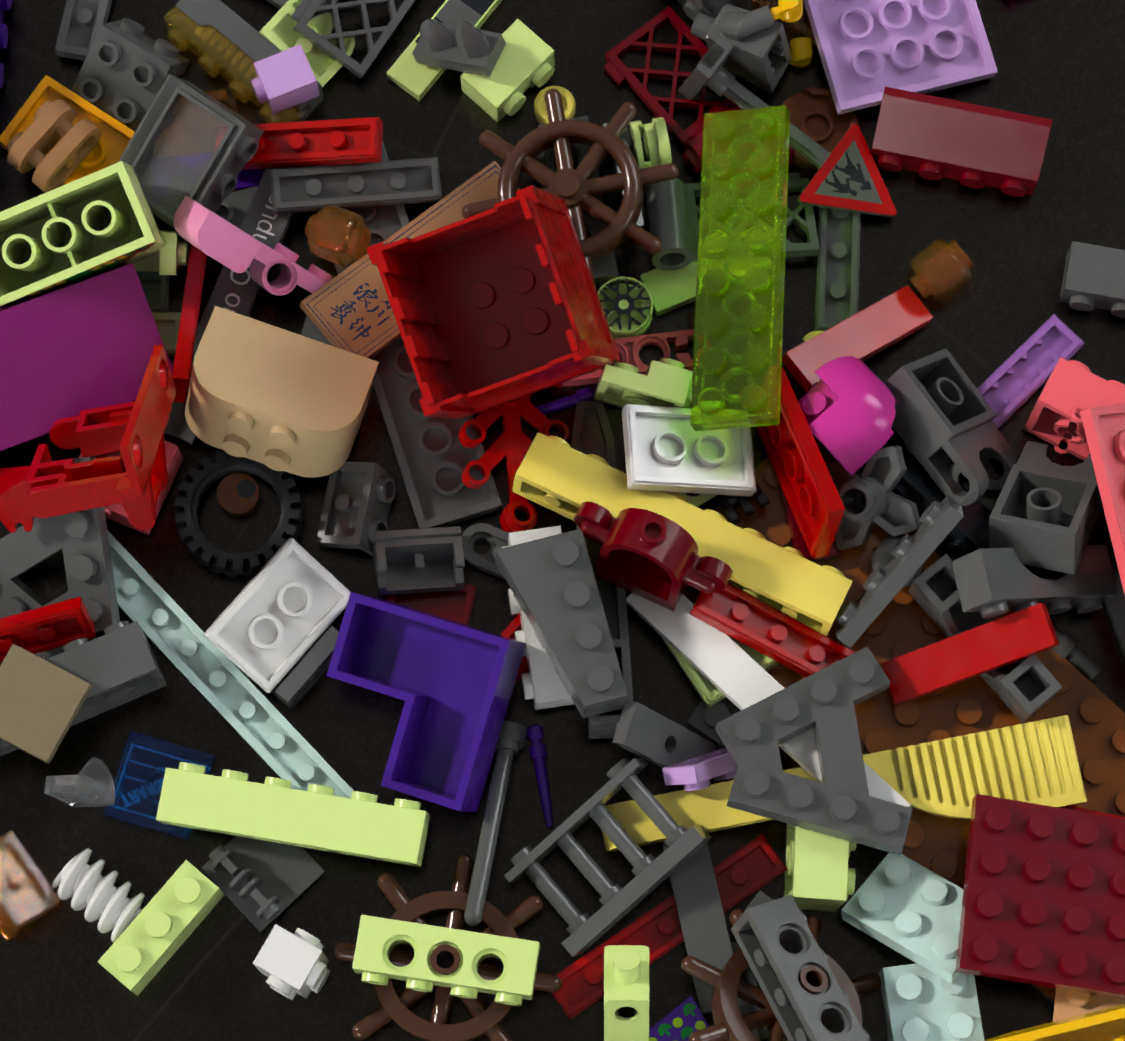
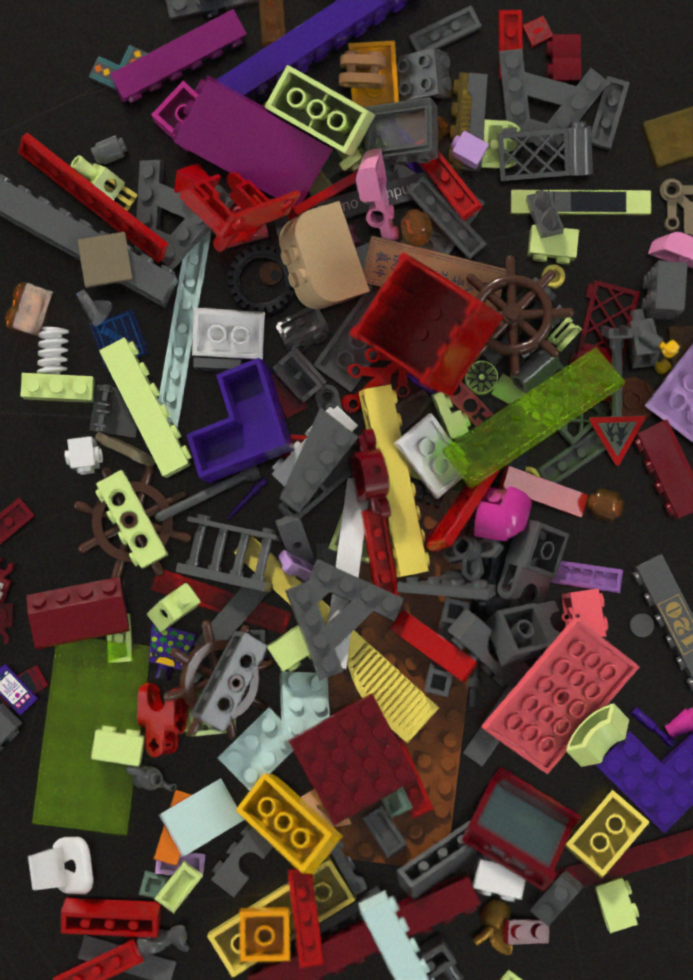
camera: 45 degrees right, 10 degrees up
none -> dark tan tile [95,432,155,466]

